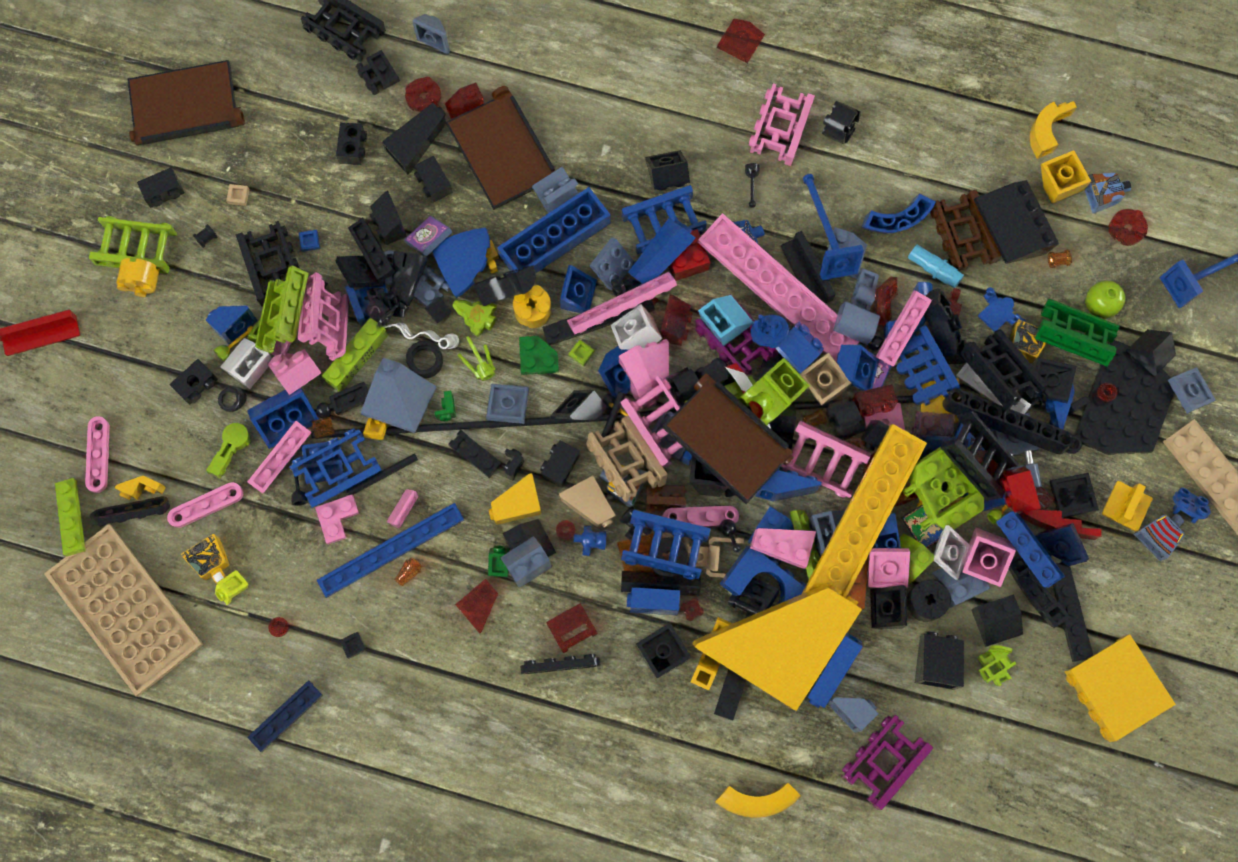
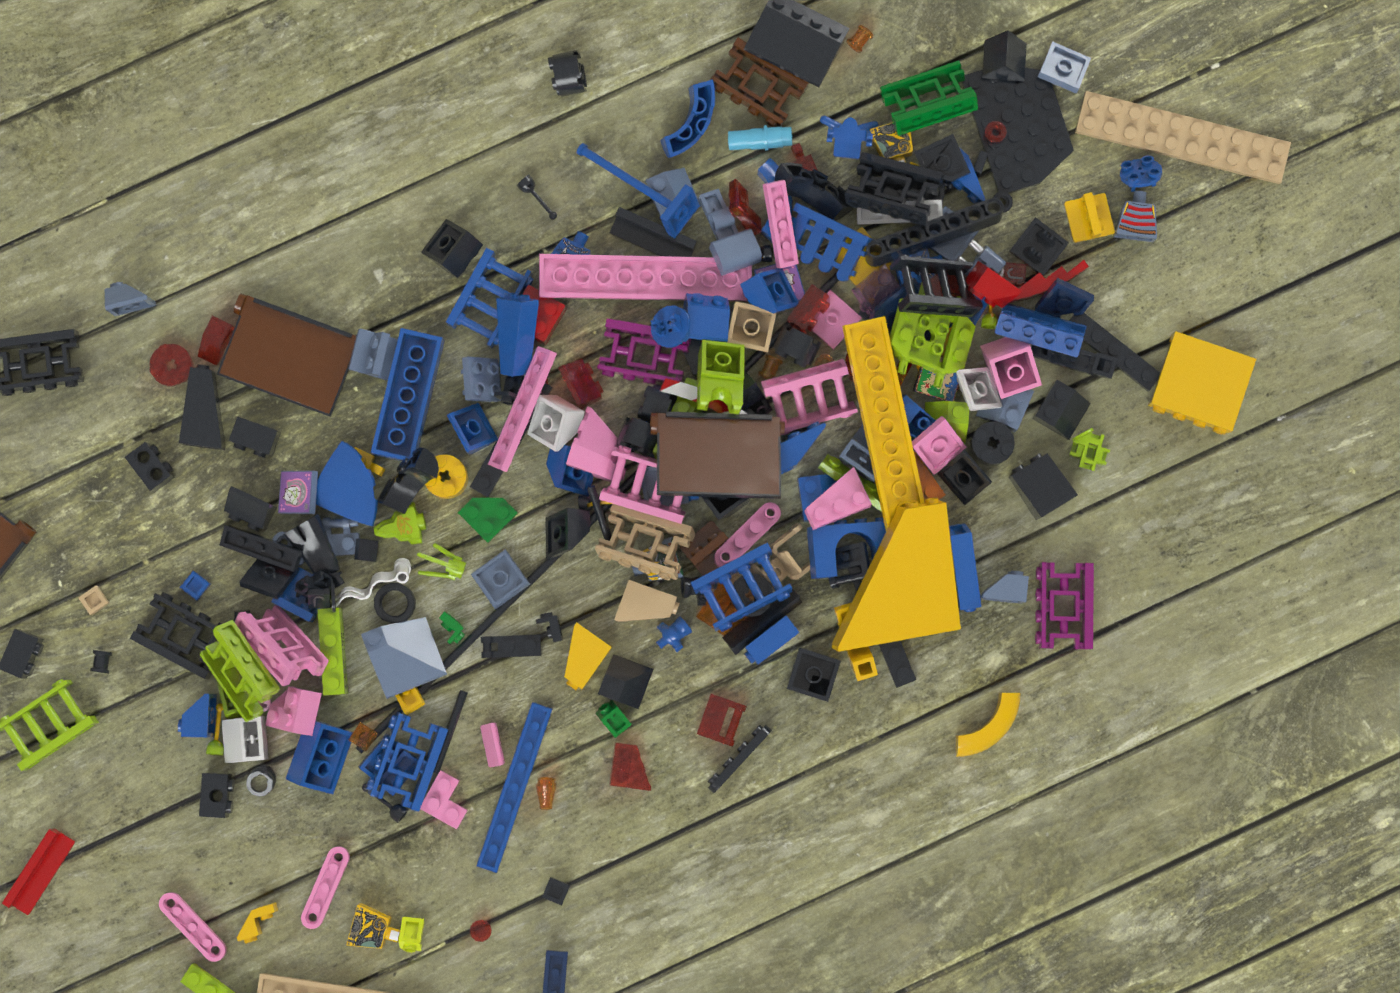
camera: 40 degrees left, 10 degrees up
black plate [90,496,170,527] -> none
yellow brick [116,258,160,297] -> none
lime piece [206,423,251,478] -> none
bright pink plate [247,421,312,493] -> none
black plate [316,382,368,418] -> none
black plate [356,50,400,95] -> none
sand blue slope [500,536,552,588] -> none
black brick [540,440,580,488] -> none
clear red plate [556,520,575,540] -> none
lime tile [568,339,595,366] -> none
clear red plate [681,598,704,621] -> none
medium azure slope [698,295,754,346] -> none
clear red slope [717,19,765,64] -> none
black hinge [720,519,741,552] -> none
bright pink fence [748,83,815,166] -> none
black slope [860,420,890,451] -> none
lime cylinder [1085,280,1125,319] -> none

